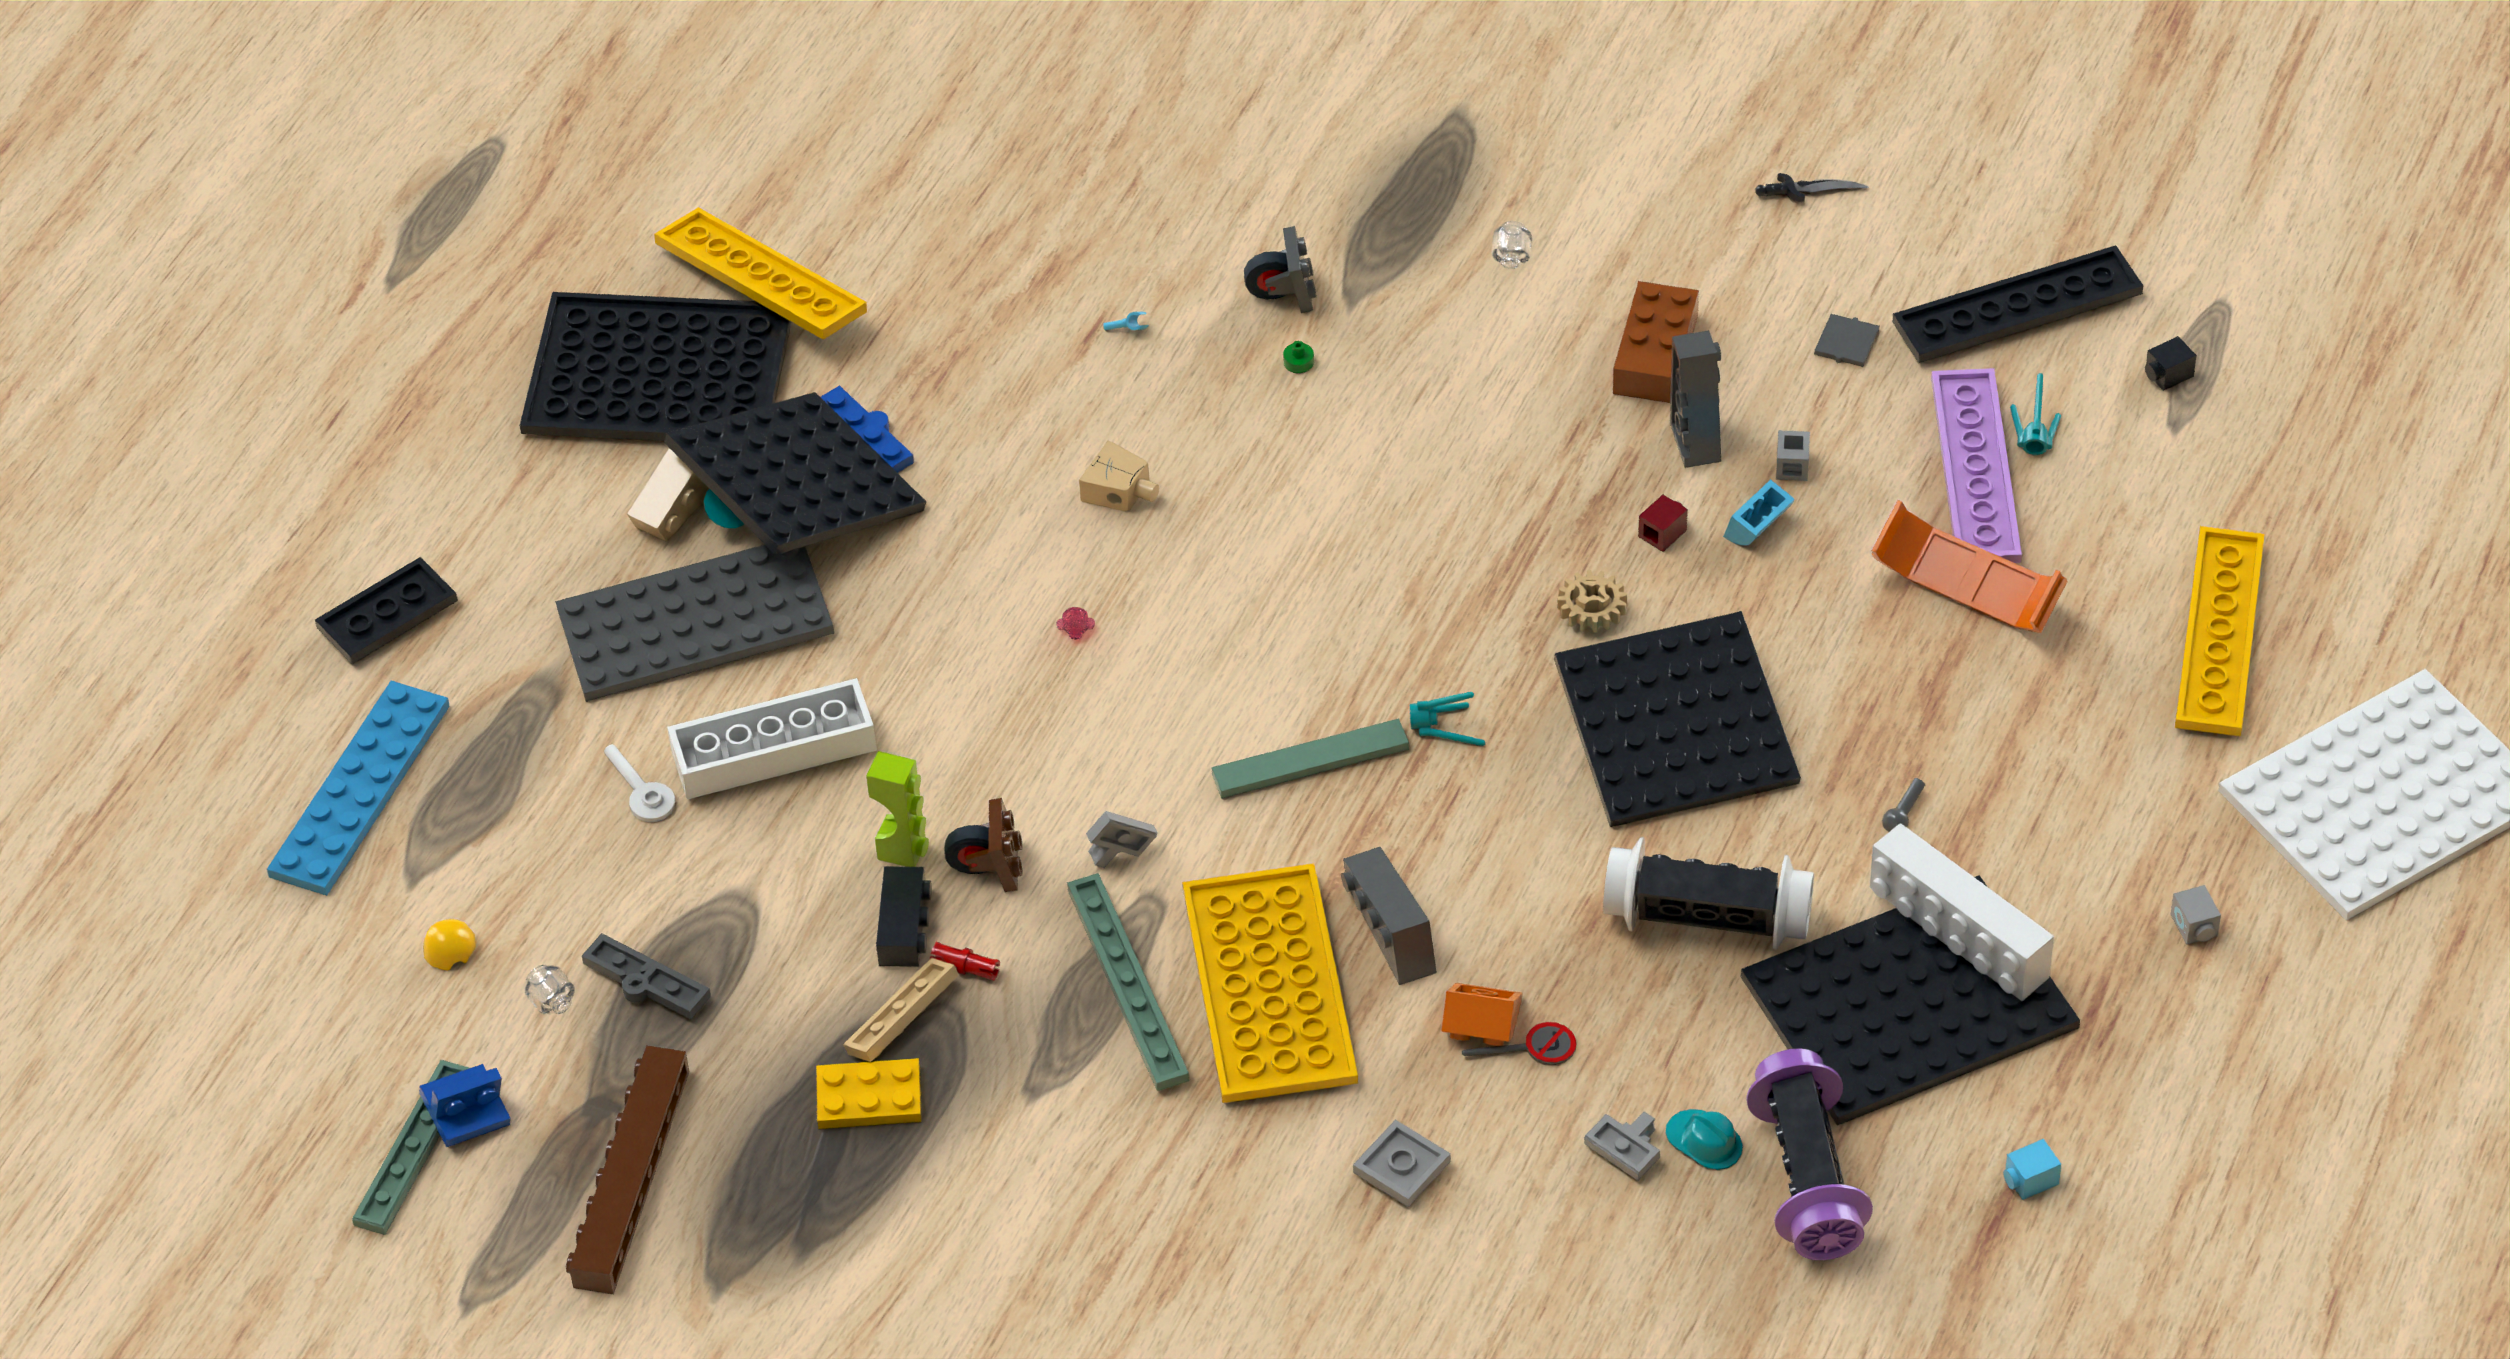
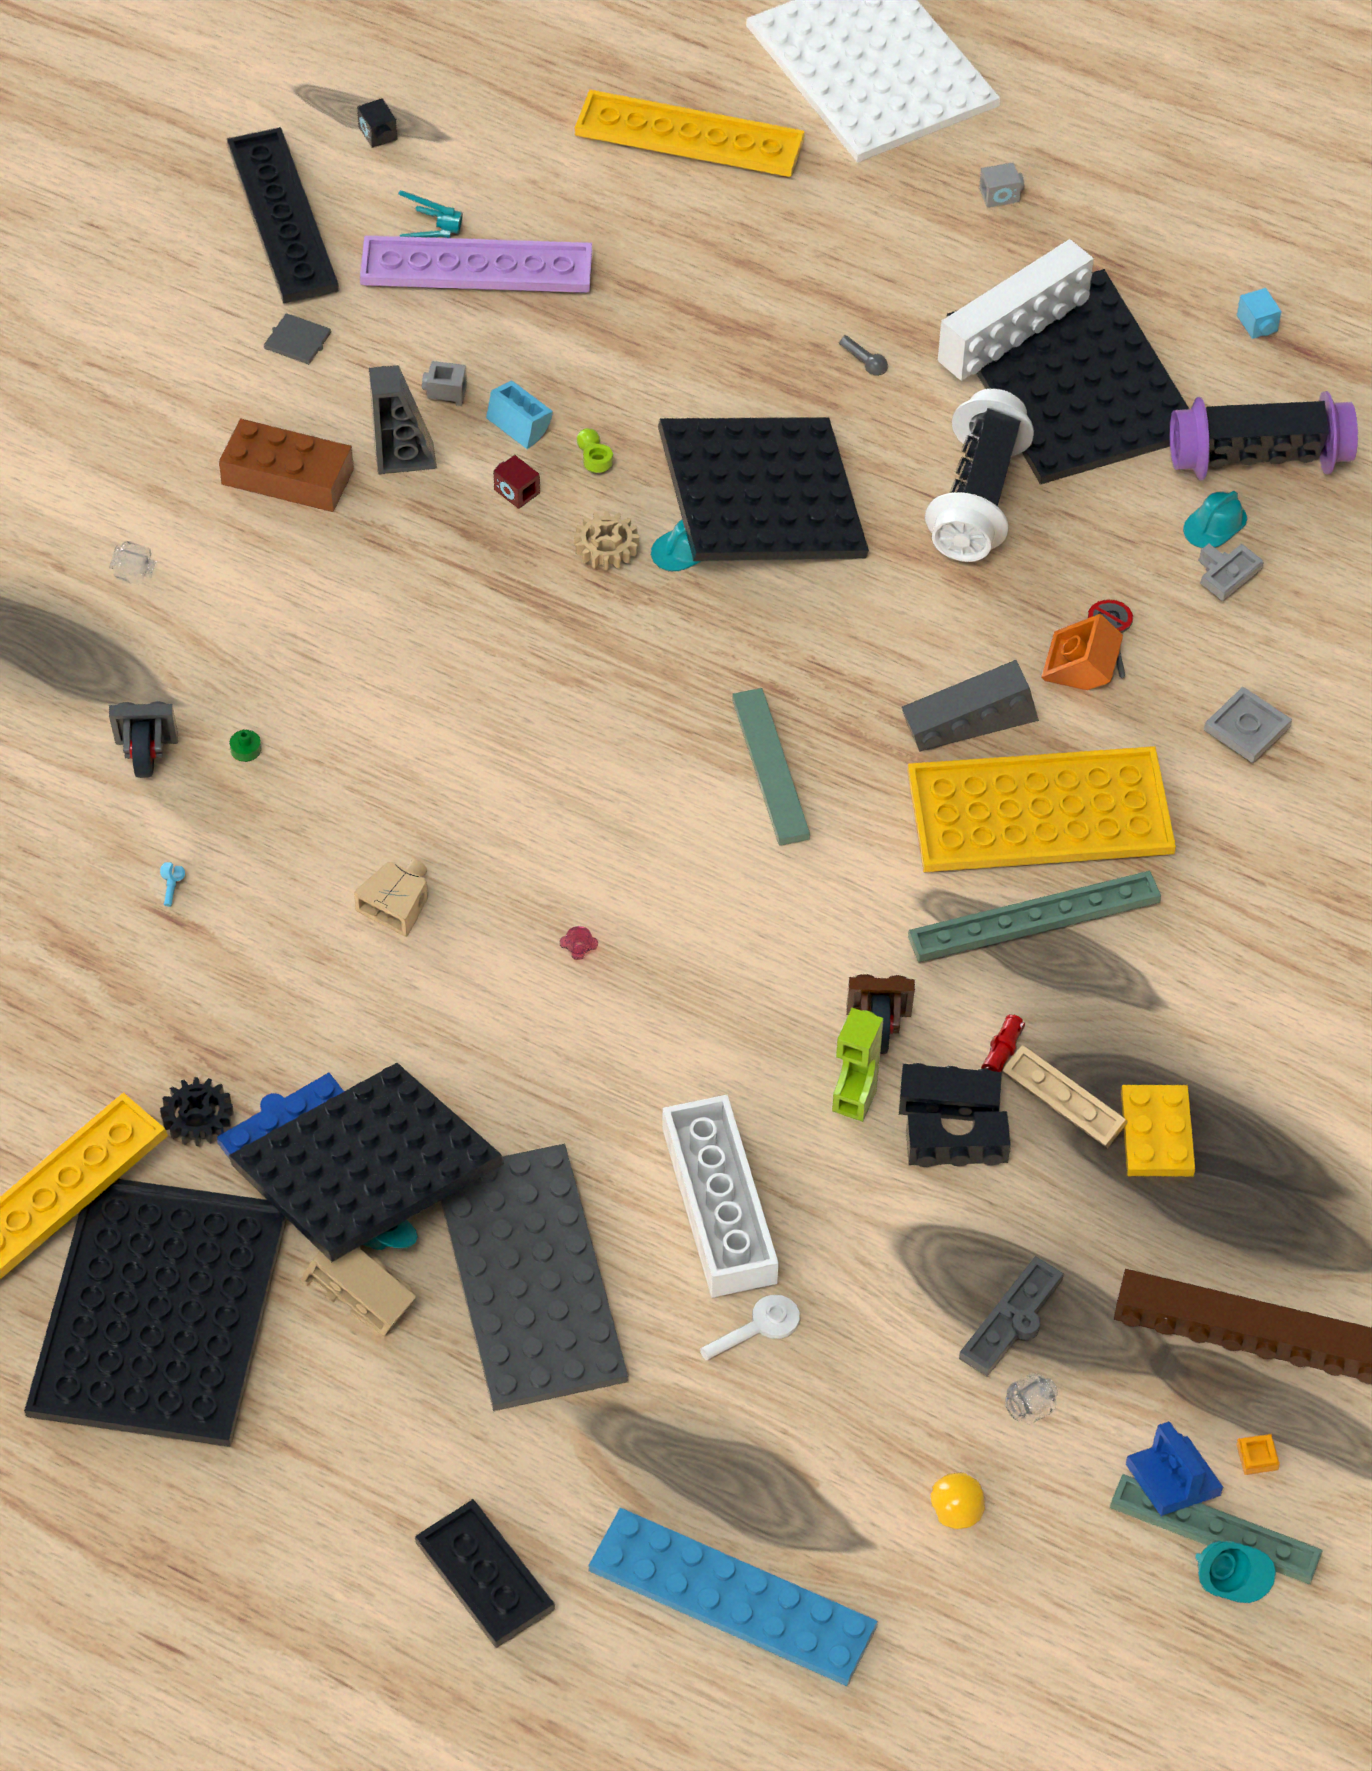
camera: 90 degrees left, 5 degrees up
light grey hinge [1086,811,1158,868] -> none
teal plant [1410,692,1485,746] -> none
black piece [1755,173,1869,202] -> none
orange windscreen [1871,500,2068,633] -> none
none -> black gear [160,1077,234,1146]
none -> lime plate [577,428,613,473]
none -> black arch [906,1111,1011,1167]
none -> teal piece [1195,1541,1276,1603]
none -> light orange tile [1236,1434,1280,1475]

